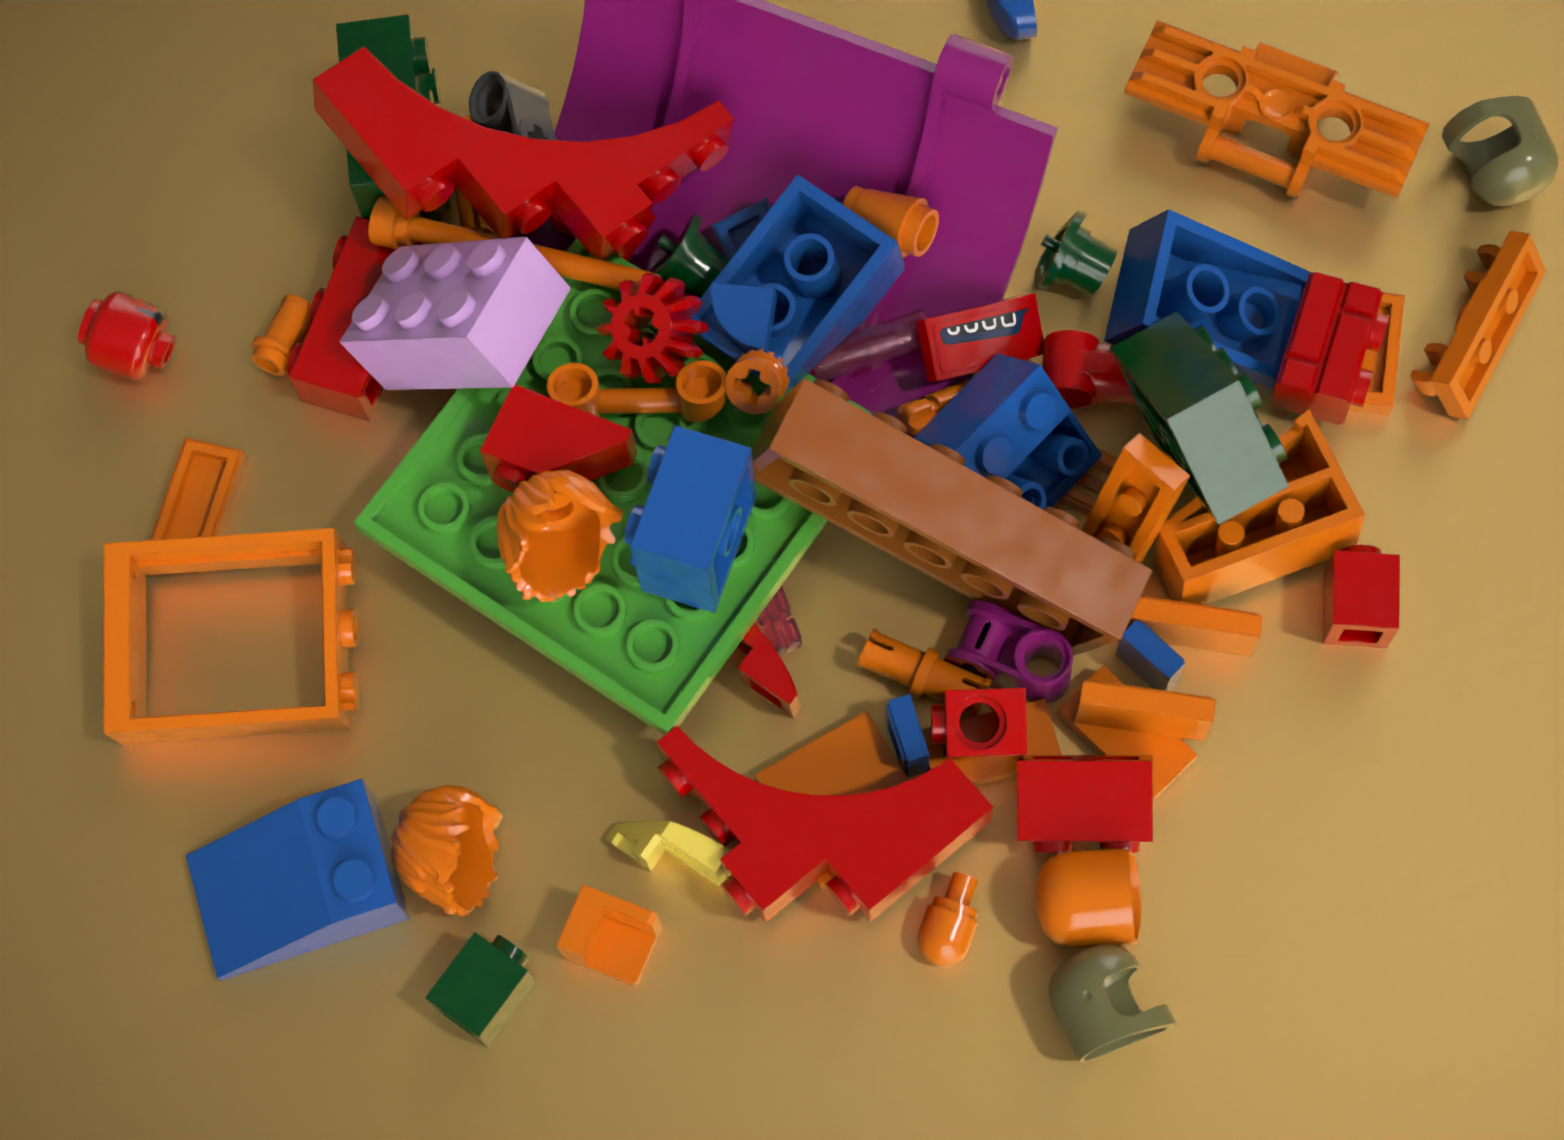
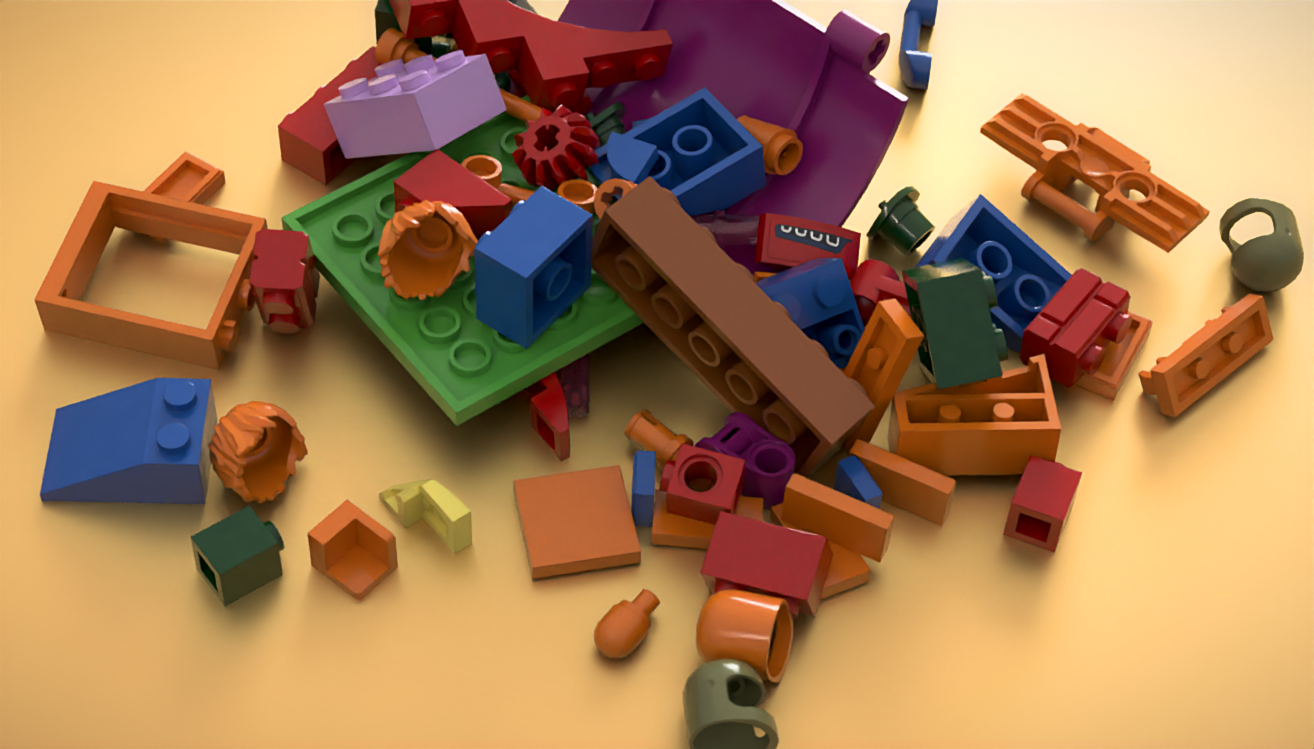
camera: 10 degrees right, 20 degrees down
red head [78,291,176,381] -> none
orange pin [251,294,312,376] -> none
red arch [657,726,993,923] -> none
none -> red brick [249,229,320,334]

